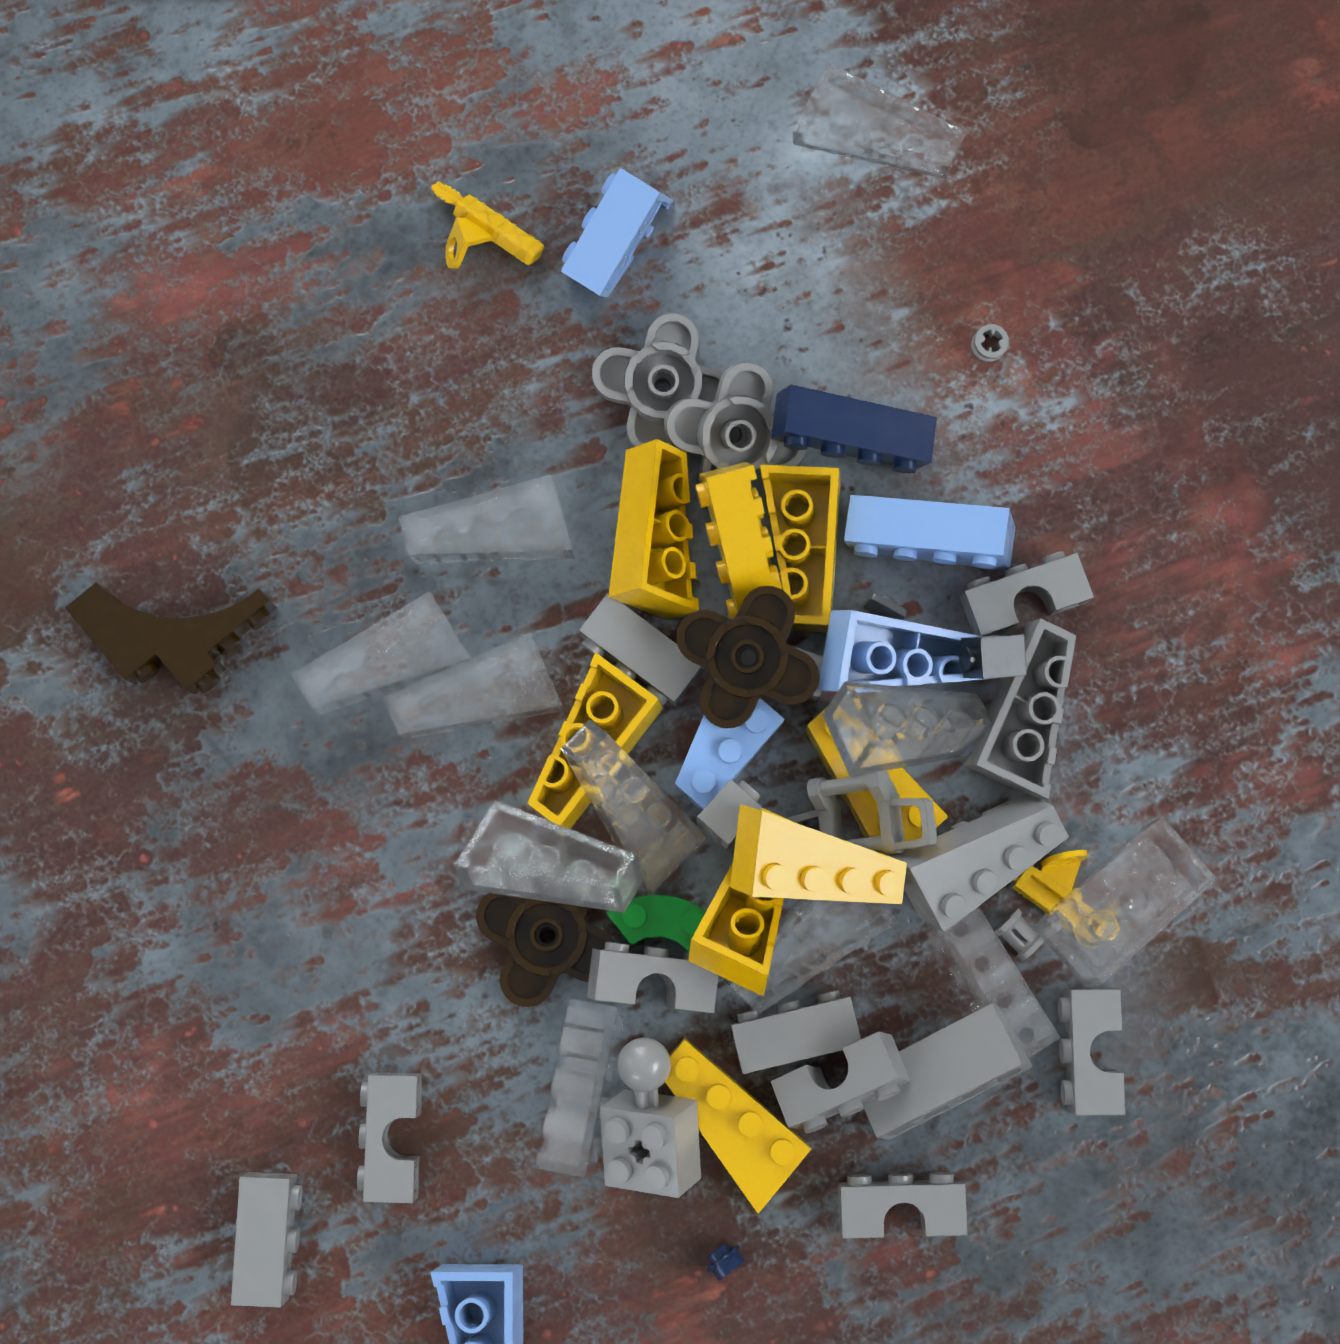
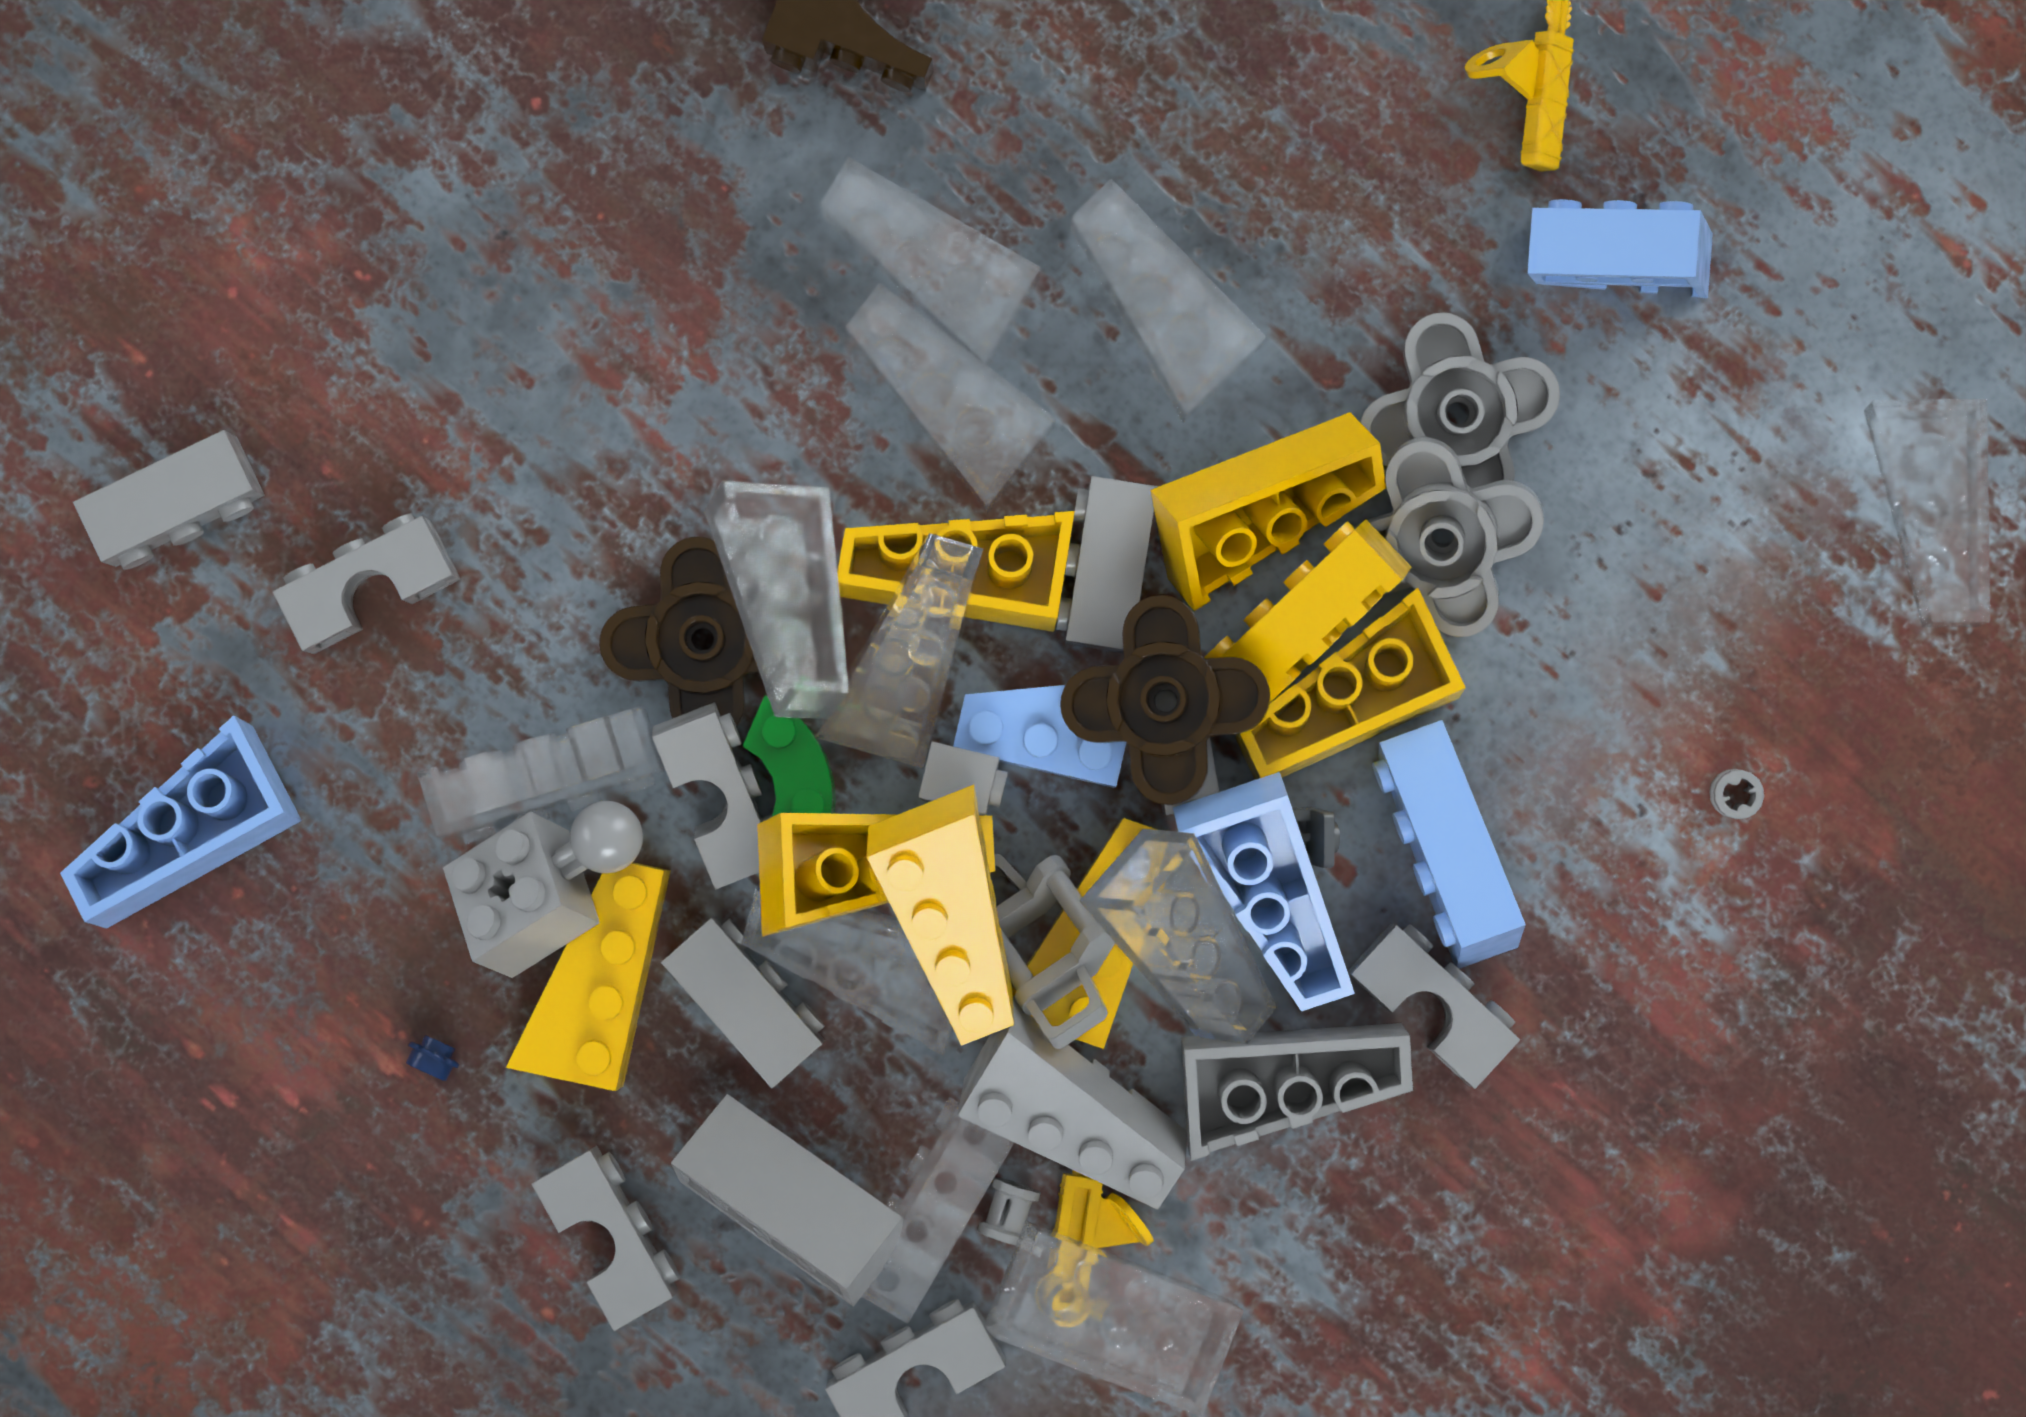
camera: 55 degrees right, 5 degrees up
dark blue brick [771,384,937,473] -> none
light grey arch [771,1031,910,1133] -> none
brick [959,634,1027,679] -> none

